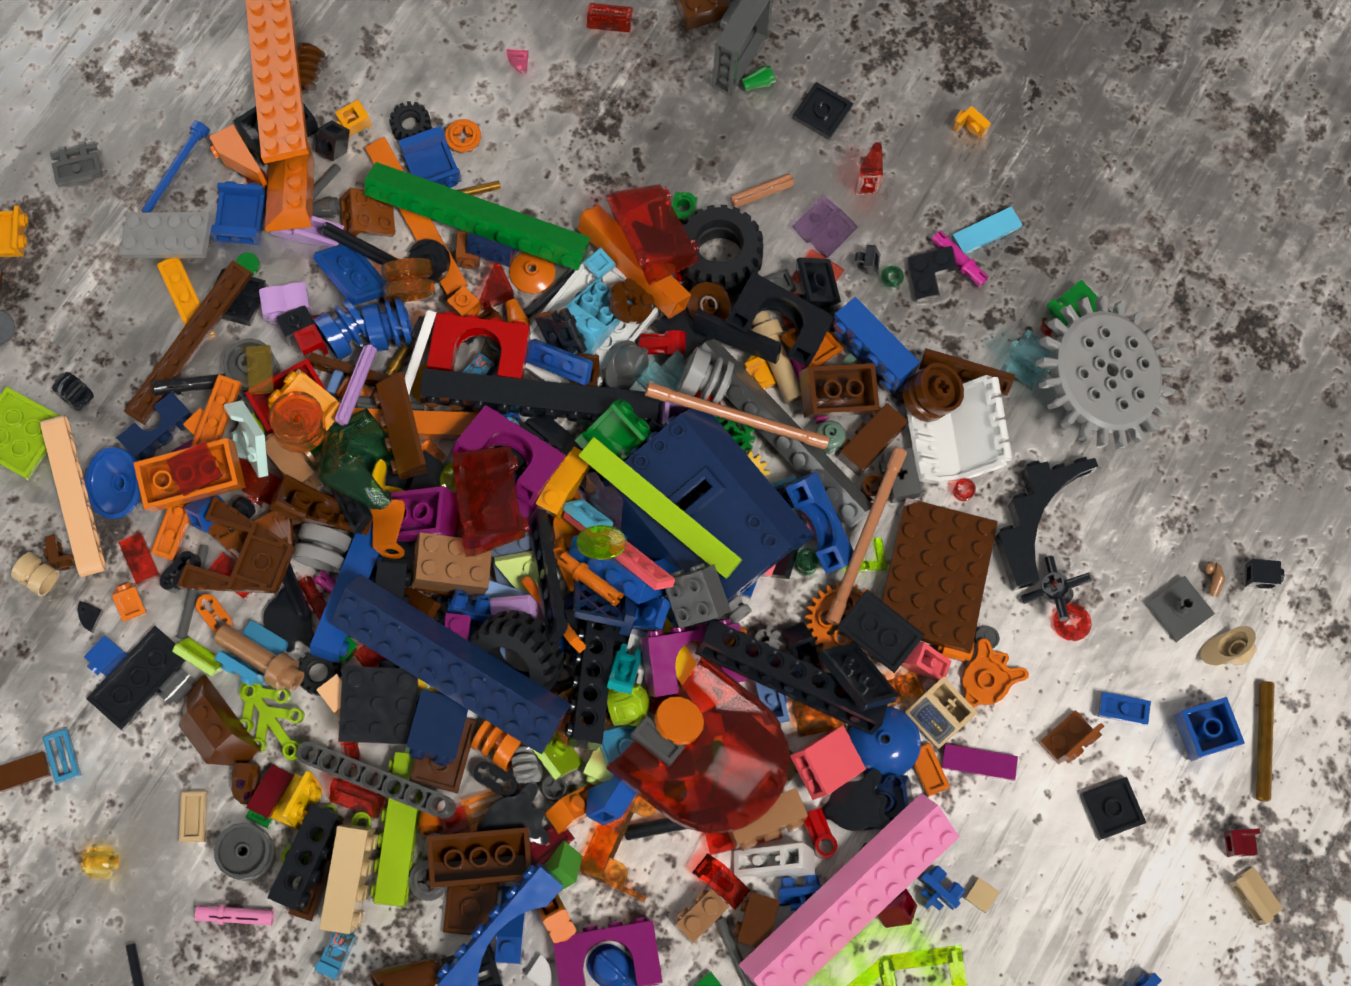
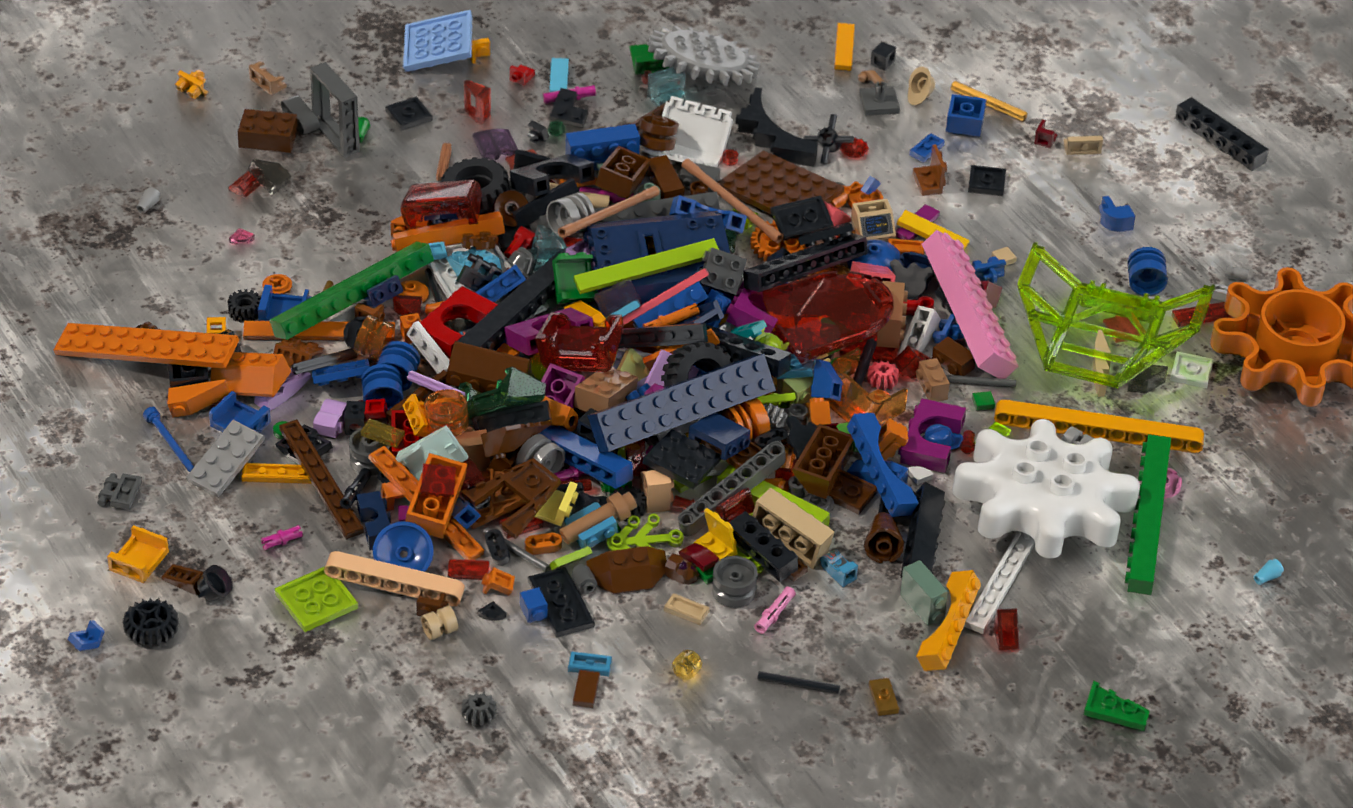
camera: 60 degrees left, 30 degrees down
black gear [52,372,94,411] -> none
clear neon green dish [577,525,626,560] -> none
dark grey tile [630,716,685,767] -> none
orange tile [654,697,704,745] -> none
none -> clear smoke slope [248,159,291,196]
none -> dark pink pin [261,525,303,550]
none -> light blue plate [403,10,473,72]
none -> red bracket [509,64,535,86]
none -> light yellow bracket [534,481,579,526]
none -> light orange tile [834,23,855,71]
none -> blue tile [861,176,881,194]
none -> coral gear [867,360,899,391]
none -> yellow tile [897,210,970,251]

